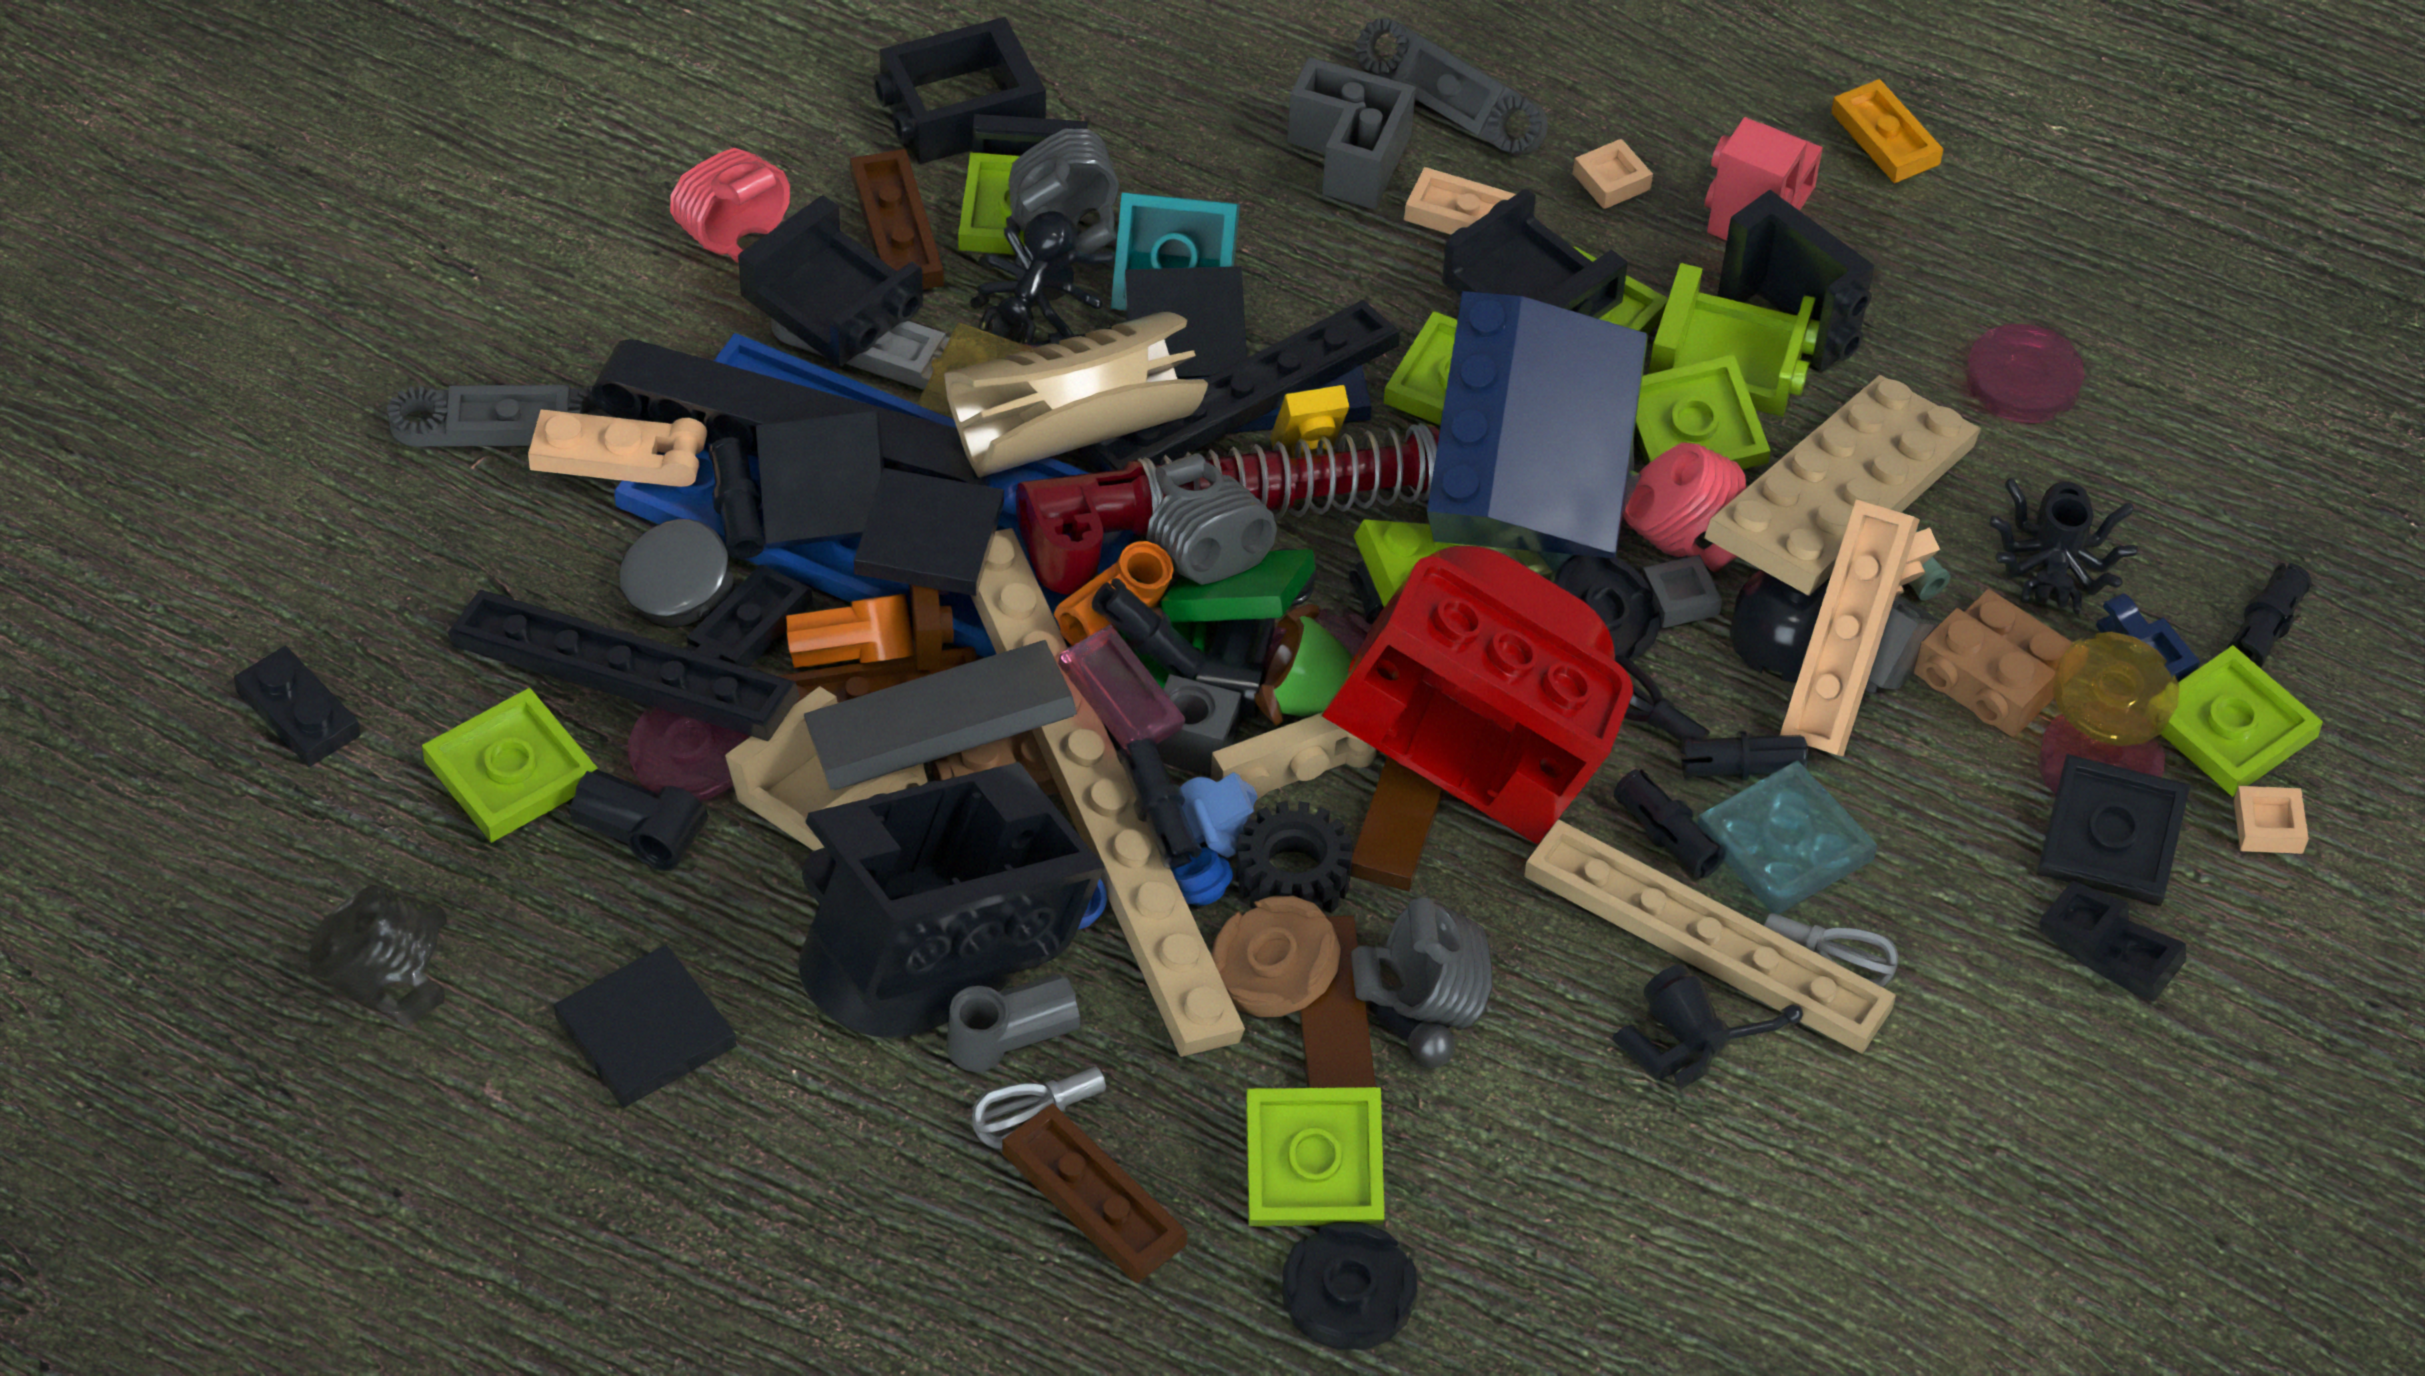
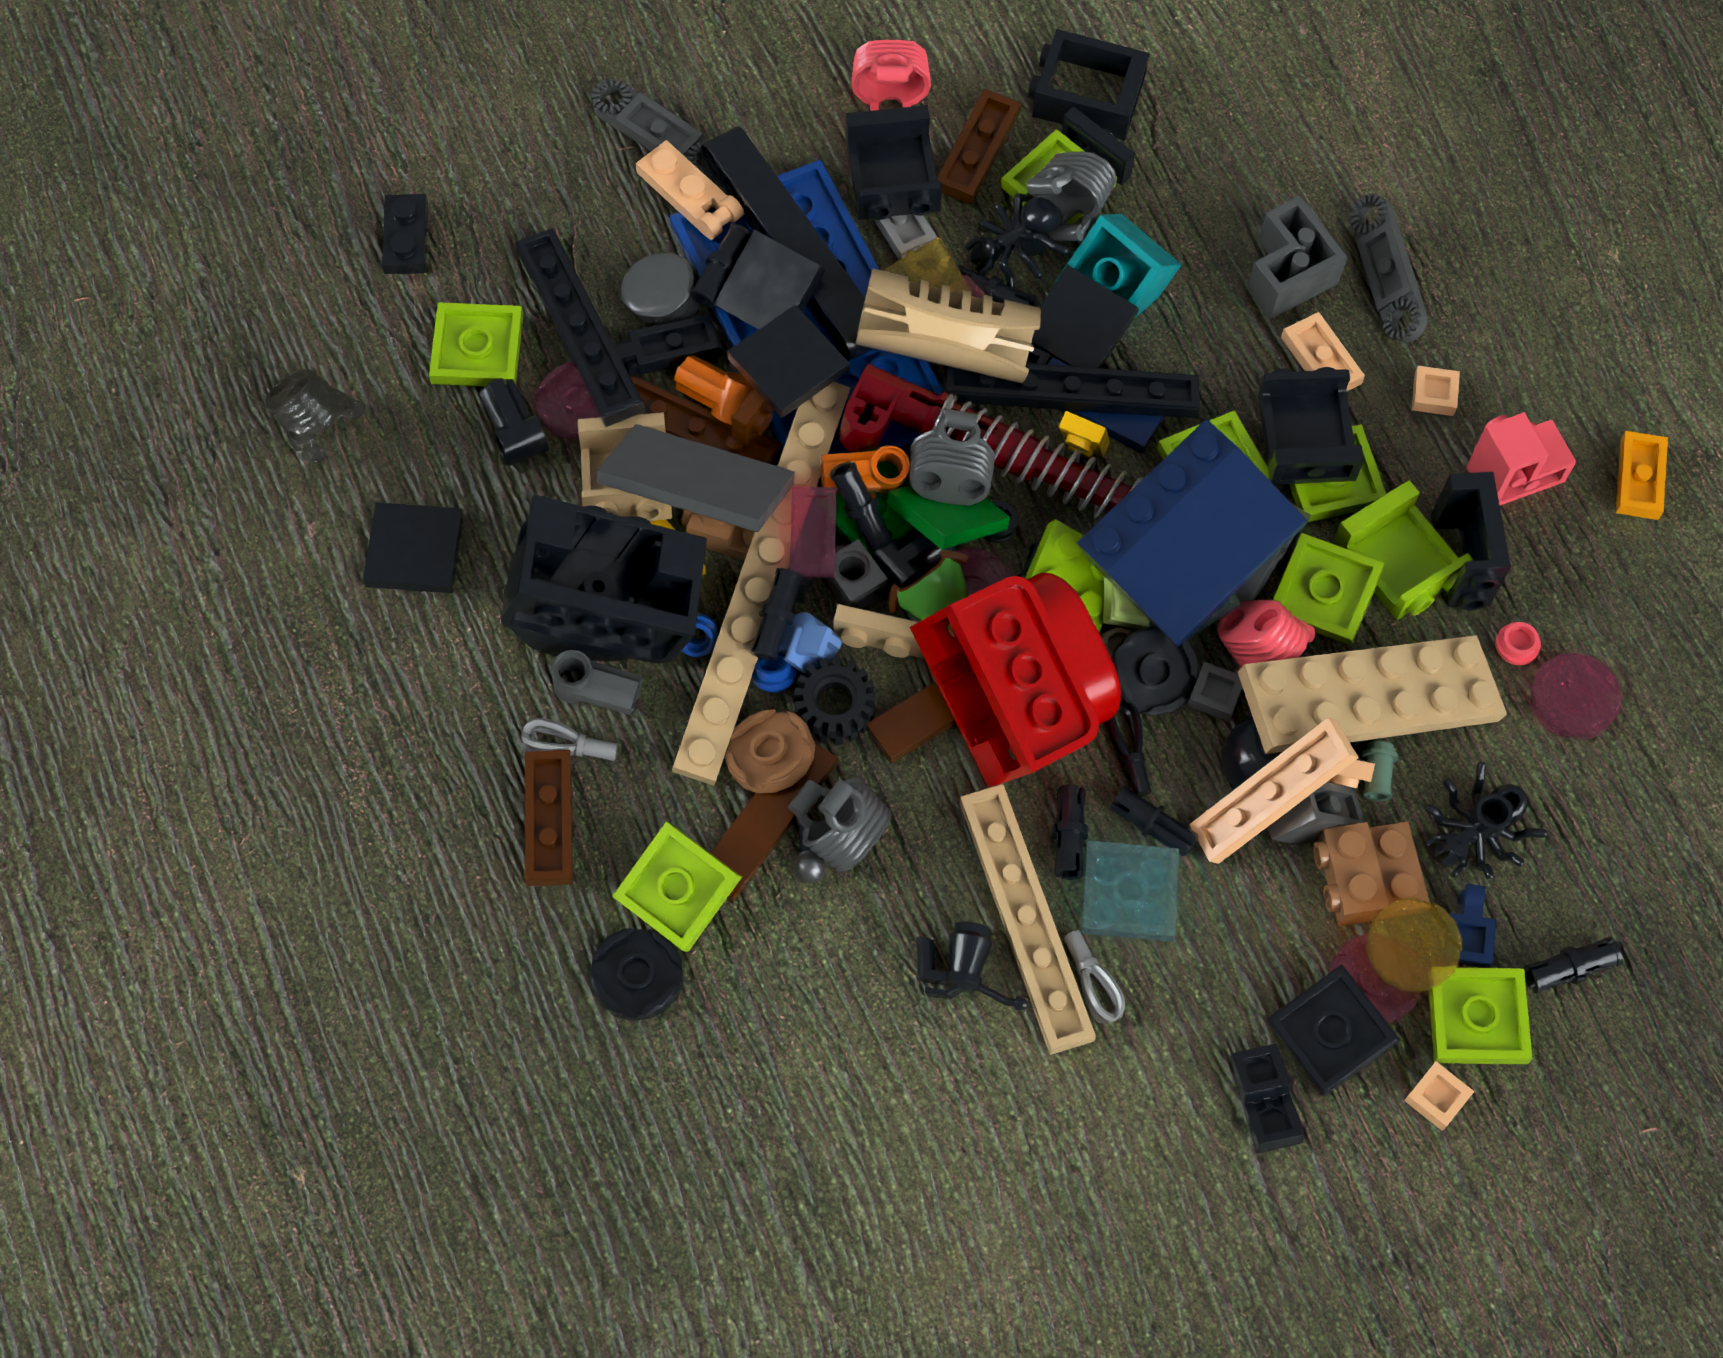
camera: 40 degrees right, 15 degrees up
none -> coral plate [1495,622,1541,665]

